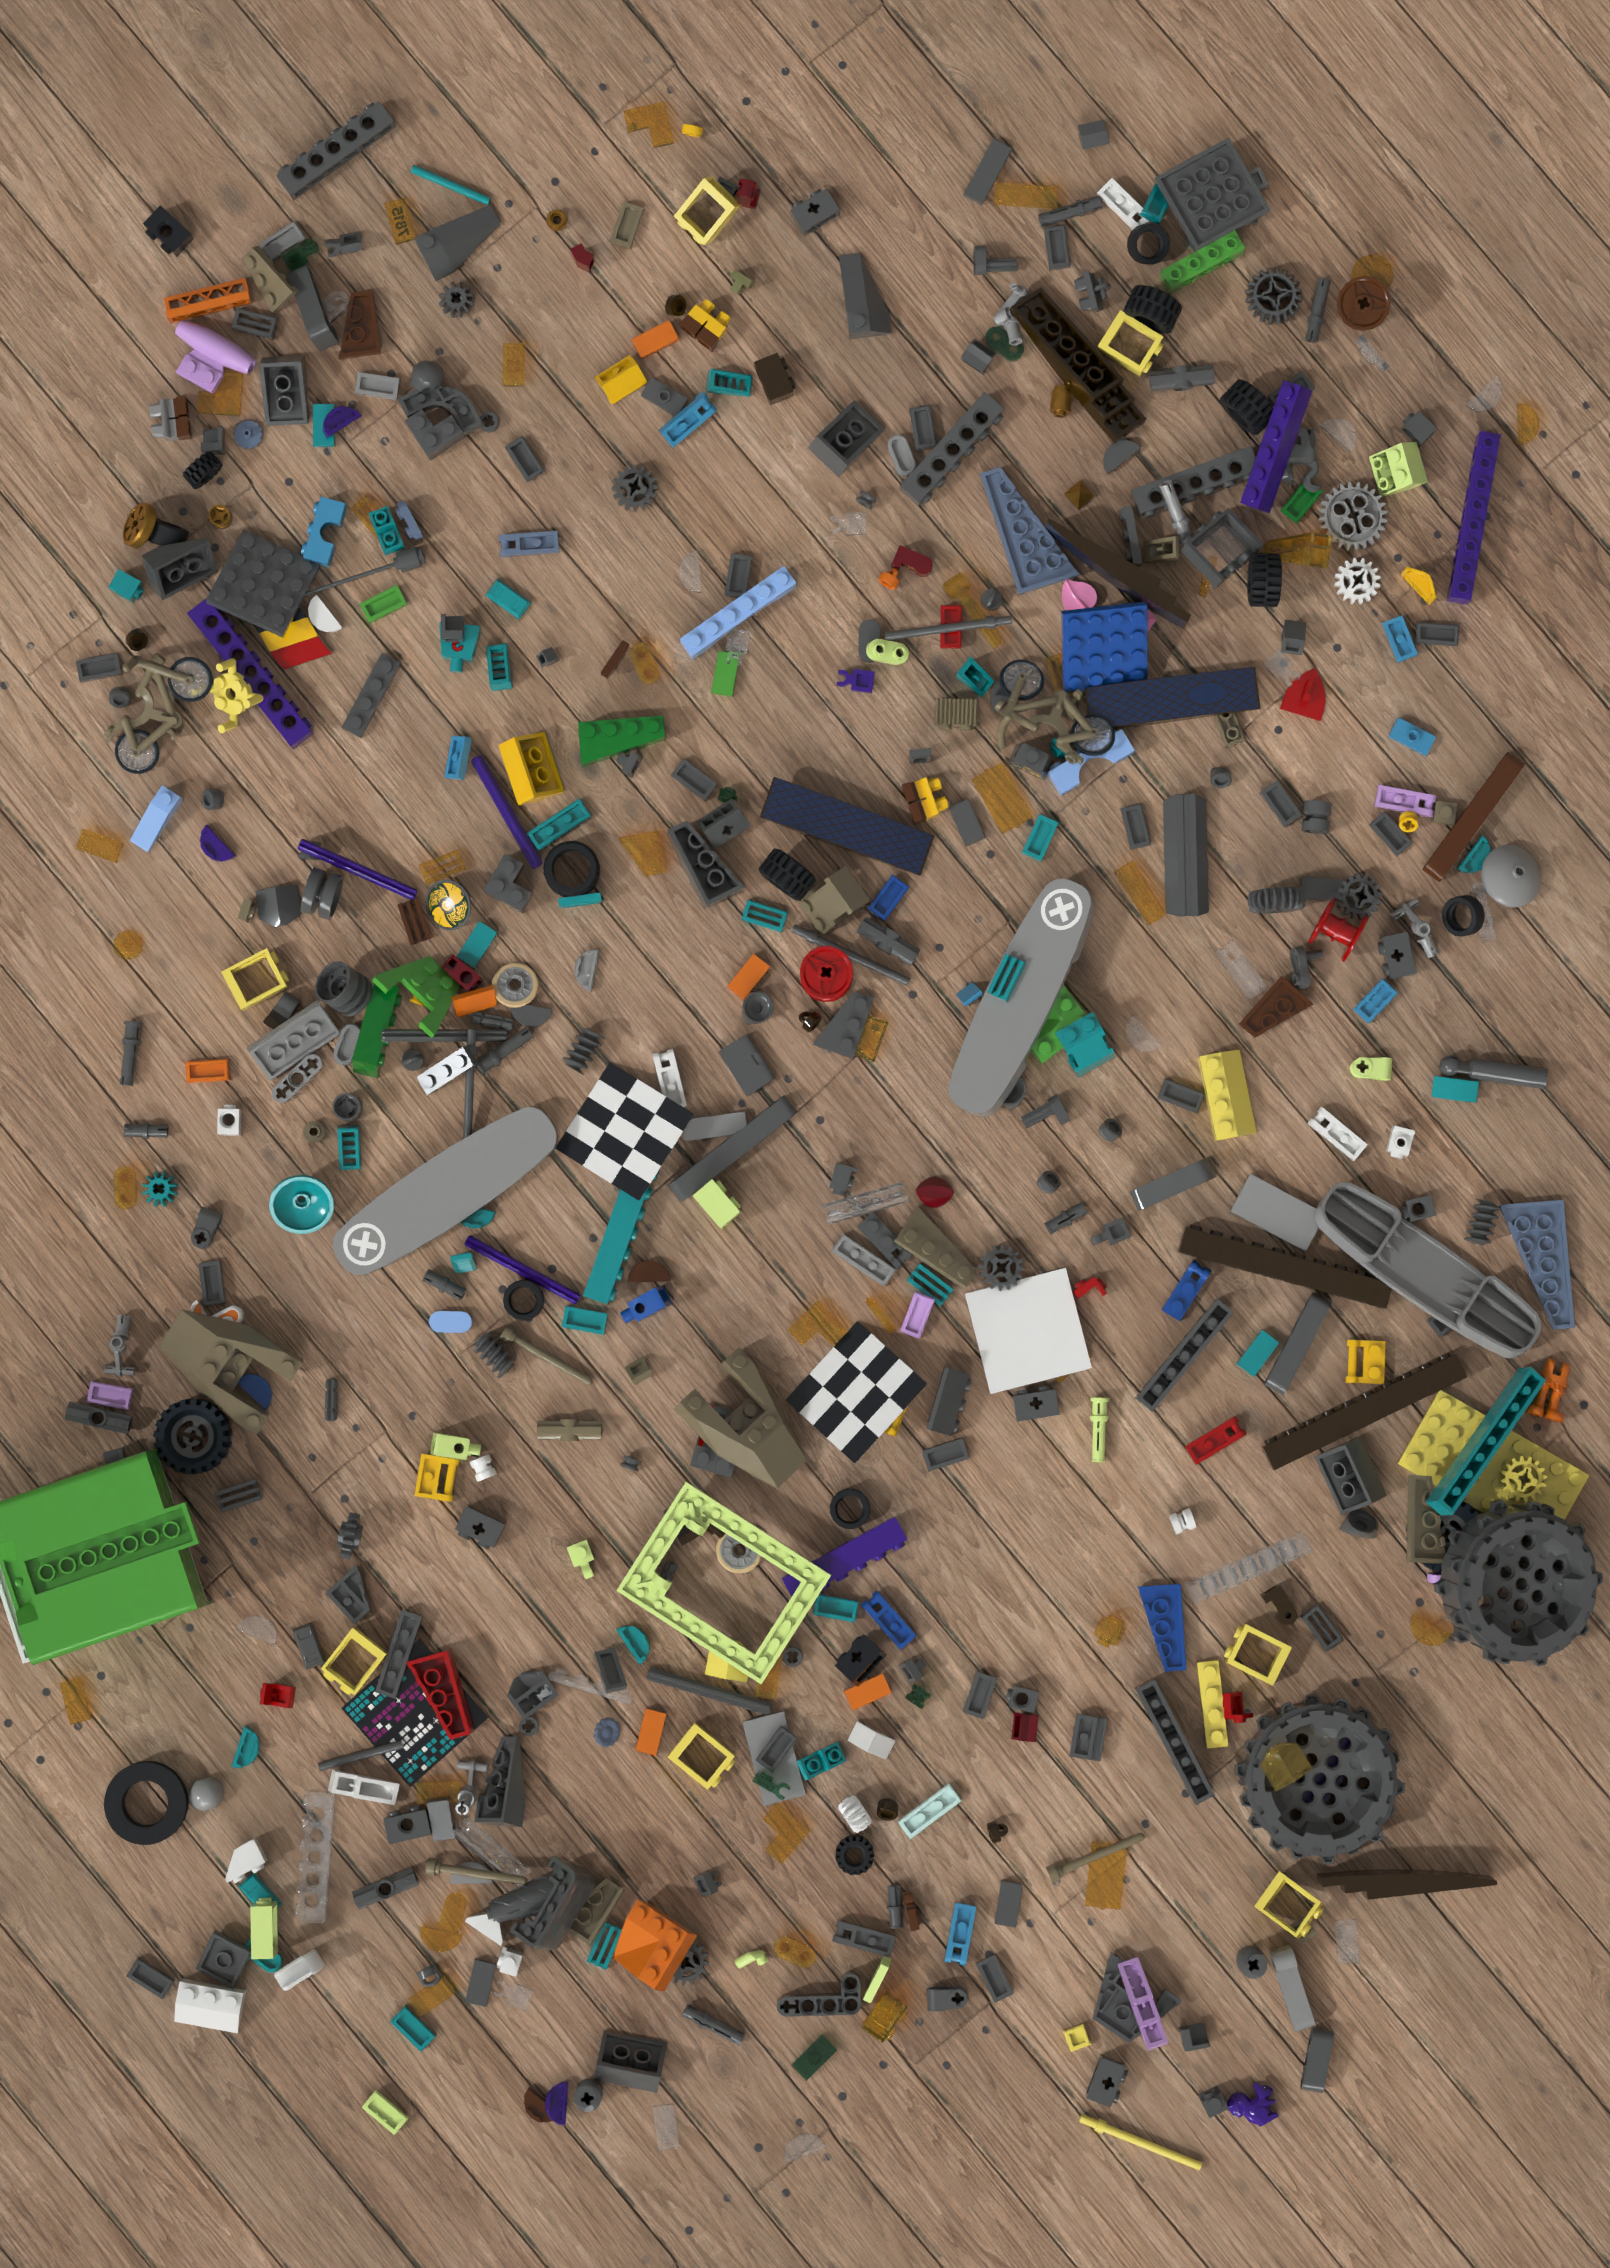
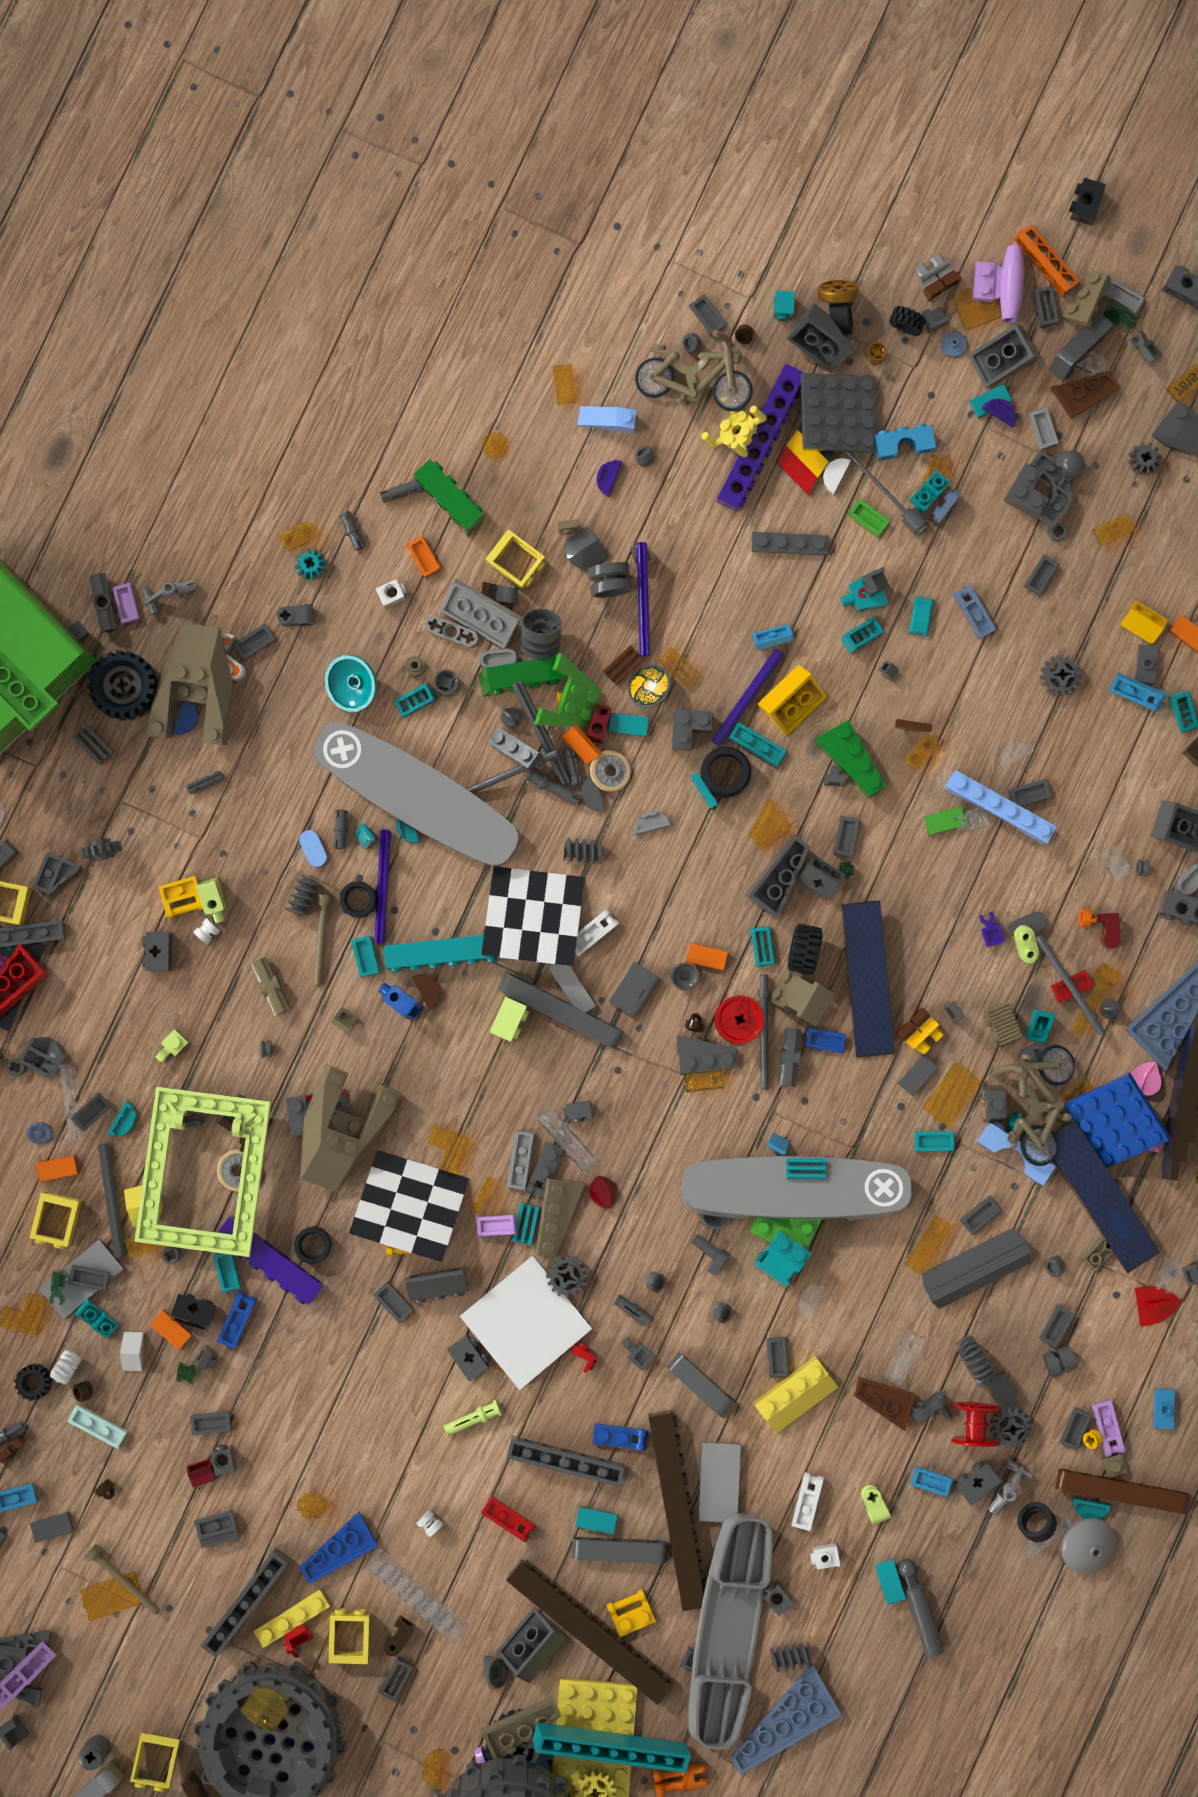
camera: 60 degrees right, 0 degrees up
none -> green wedge [413,459,484,537]

